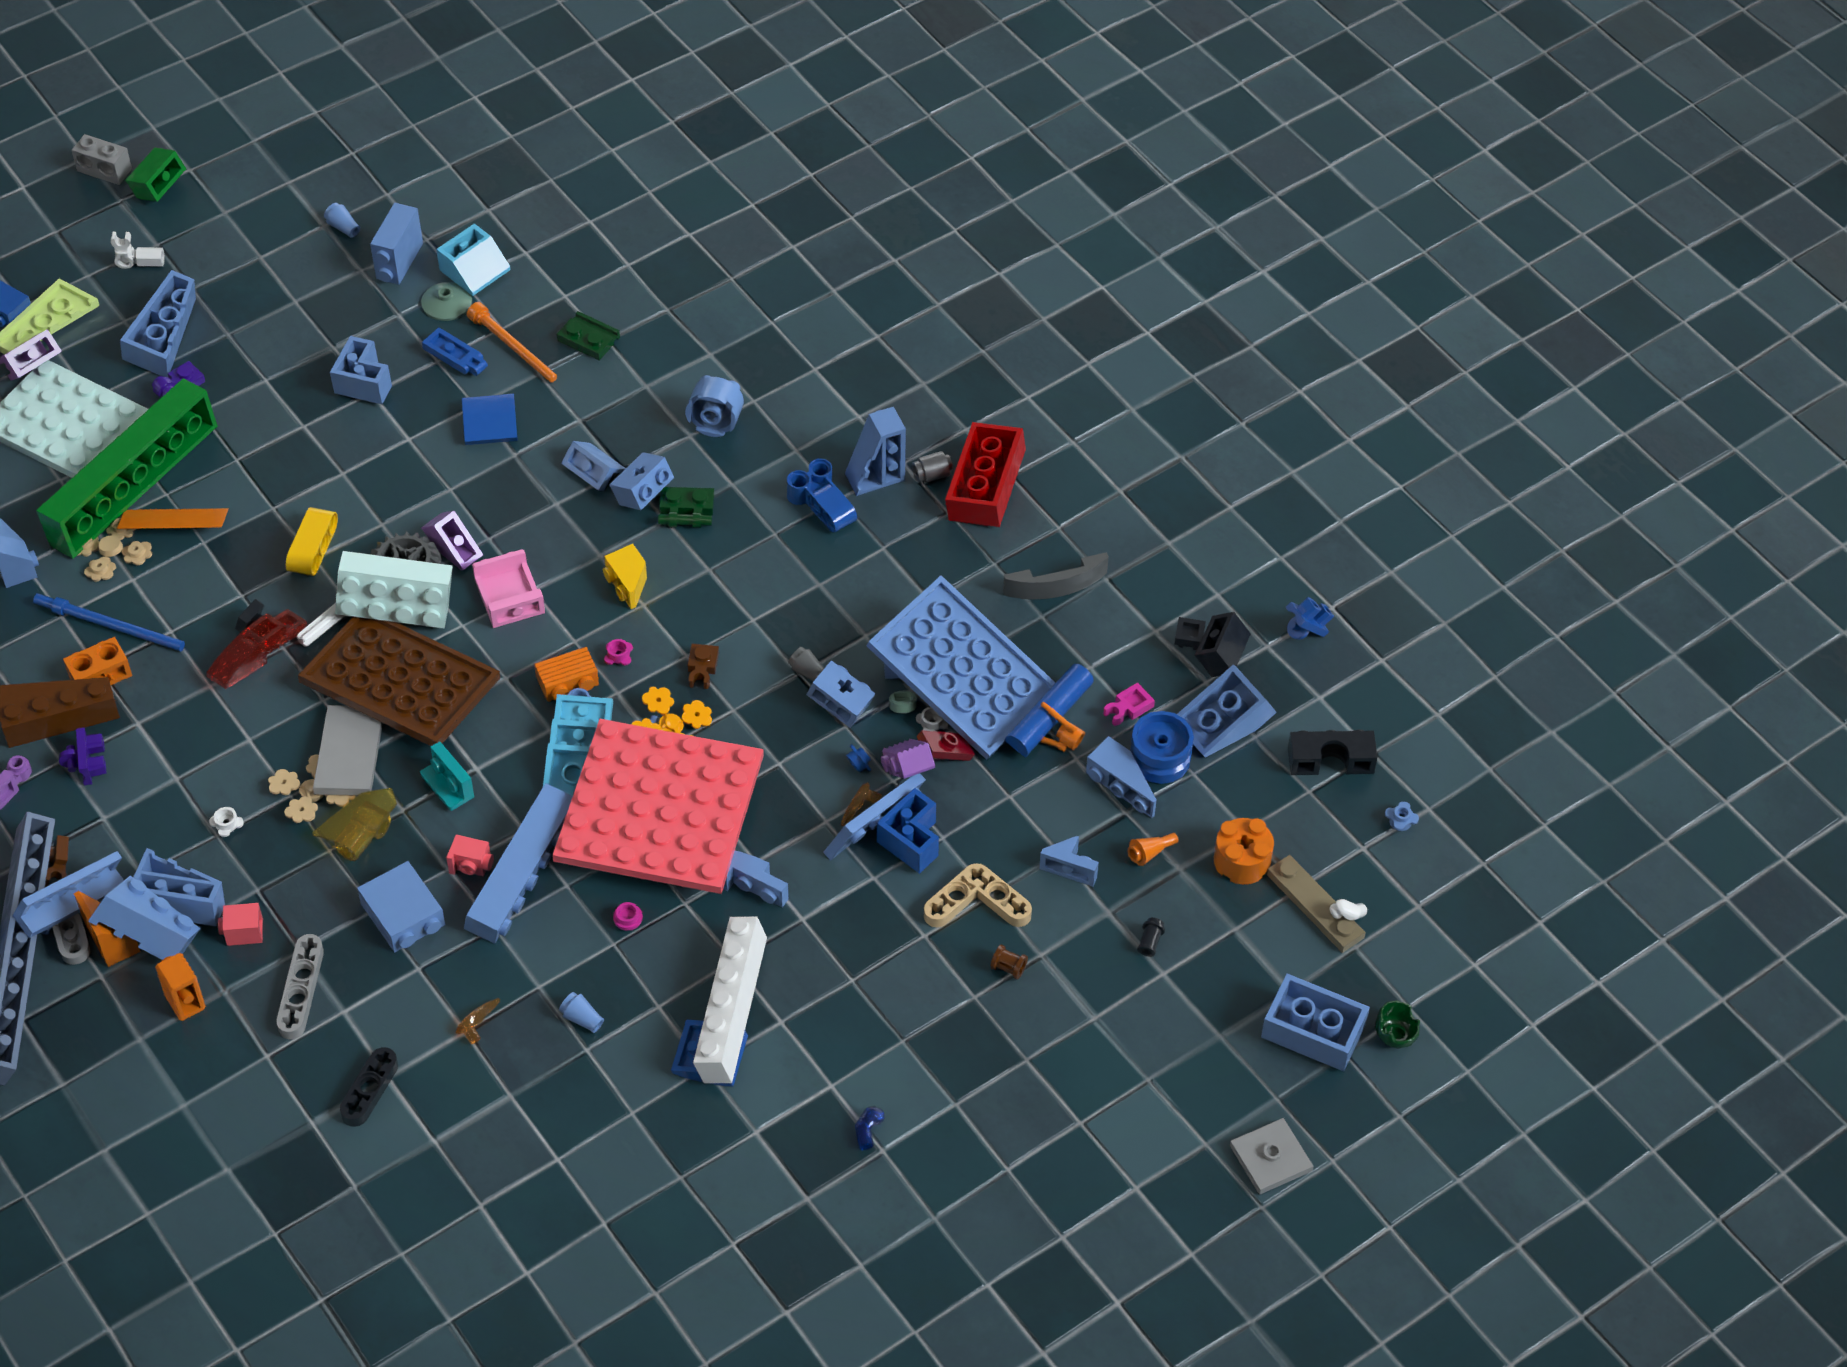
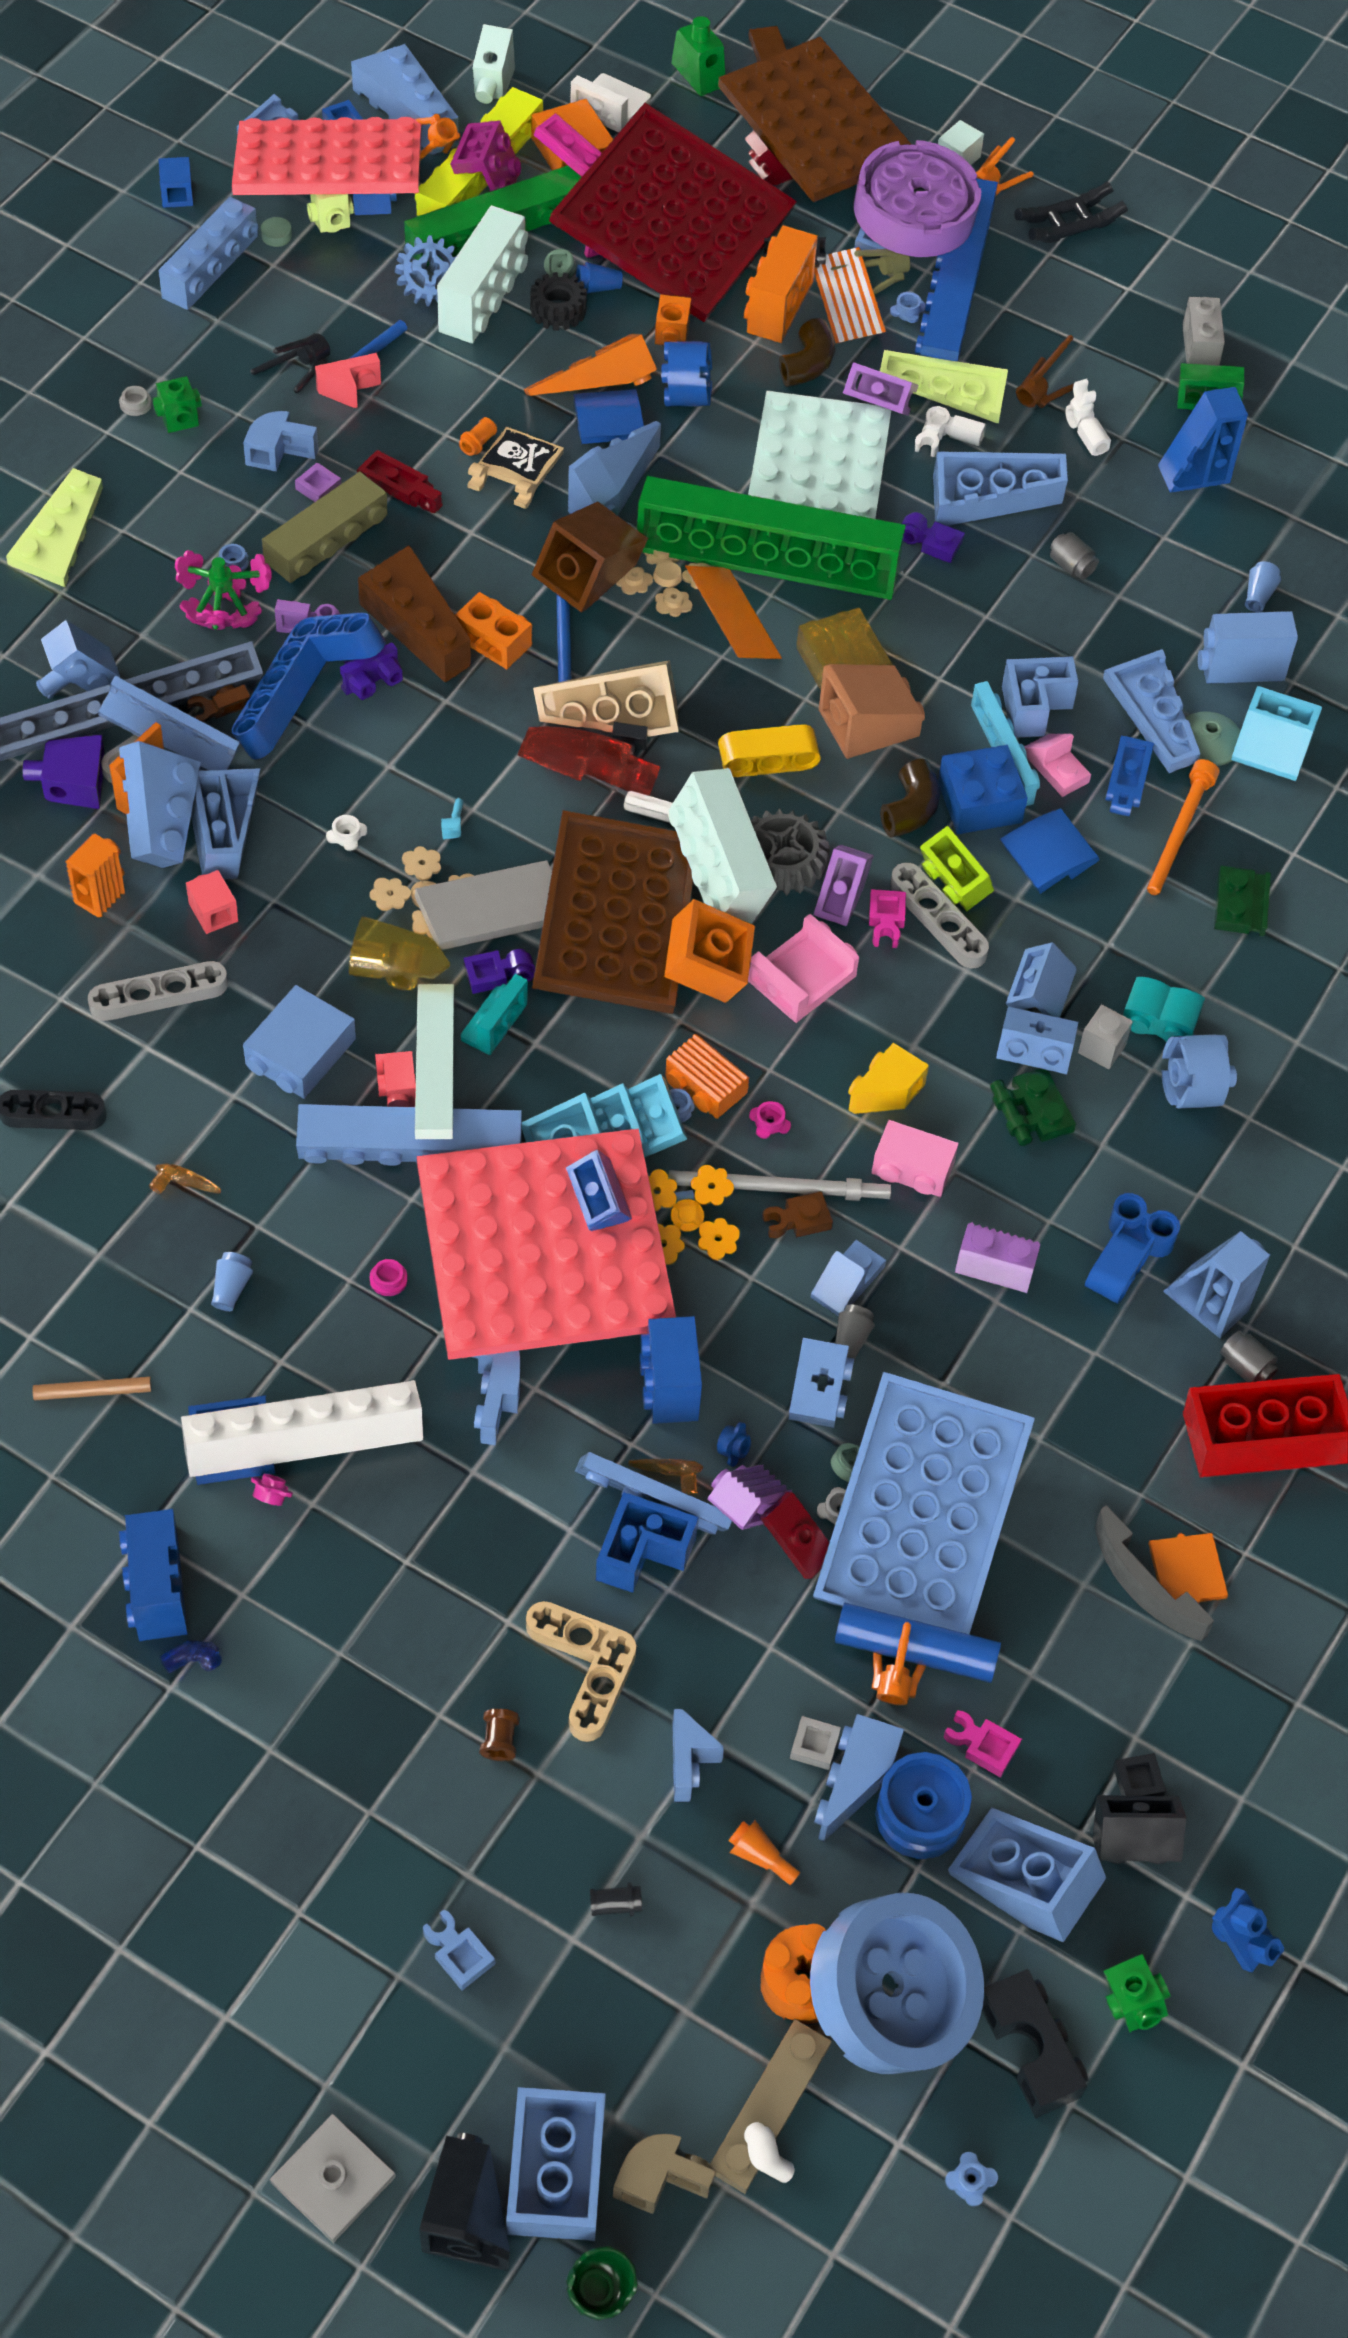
camera: 65 degrees right, 5 degrees up
none -> dark purple torso [23,735,105,809]
none -> medium nougat bar [33,1377,152,1401]
none -> blue wedge [119,1509,188,1641]
none -> blue beam [232,612,386,760]
none -> dark pink plate [251,1474,293,1506]
none -> light aqua tile [415,984,454,1139]
none -> black slope [419,2133,510,2271]
none -> medium blue plate [423,1910,495,1991]
none -> medium azure hand [441,798,464,839]
none -> dark purple plate [463,949,535,994]
none -> reddish brown slope [531,501,648,612]
none -> tan wedge [533,660,679,737]
none -> blue slope [566,1150,632,1231]
none -> dark tan brick [613,2134,716,2214]
none -> blue brick [639,1316,702,1424]
none -> orange brick [664,899,755,1003]
none -> light grey bar [669,1170,891,1201]
none -> light grey plate [790,1716,841,1770]
none -> clear yellow brick [796,608,893,691]
none -> medium blue brick [810,1893,984,2074]
none -> slope [811,1240,886,1316]
none -> nougat slope [819,664,925,759]
none -> dark pink plate [869,889,906,948]
none -> bright pink brick [871,1120,959,1197]
none -> dark brown cylinder [880,758,941,838]
none -> light grey beam [890,863,989,968]
none -> white bar [915,406,986,457]
none -> lime brick [920,826,994,912]
none -> blue brick [938,744,1028,834]
none -> medium lavender brick [955,1222,1040,1293]
none -> medium azure plate [971,681,1040,806]
none -> reddish brown plant [1016,335,1074,408]
none -> bright pink slope [1024,734,1091,797]
none -> flat silver brick [1050,532,1099,580]
none -> light grey brick [1078,1004,1133,1069]
none -> medium blue wing [1103,649,1200,773]
none -> green brick [1104,1954,1171,2032]
none -> teal brick [1123,977,1205,1042]
none -> orange piece [1148,1533,1228,1604]
none -> blue wedge [1158,387,1248,493]

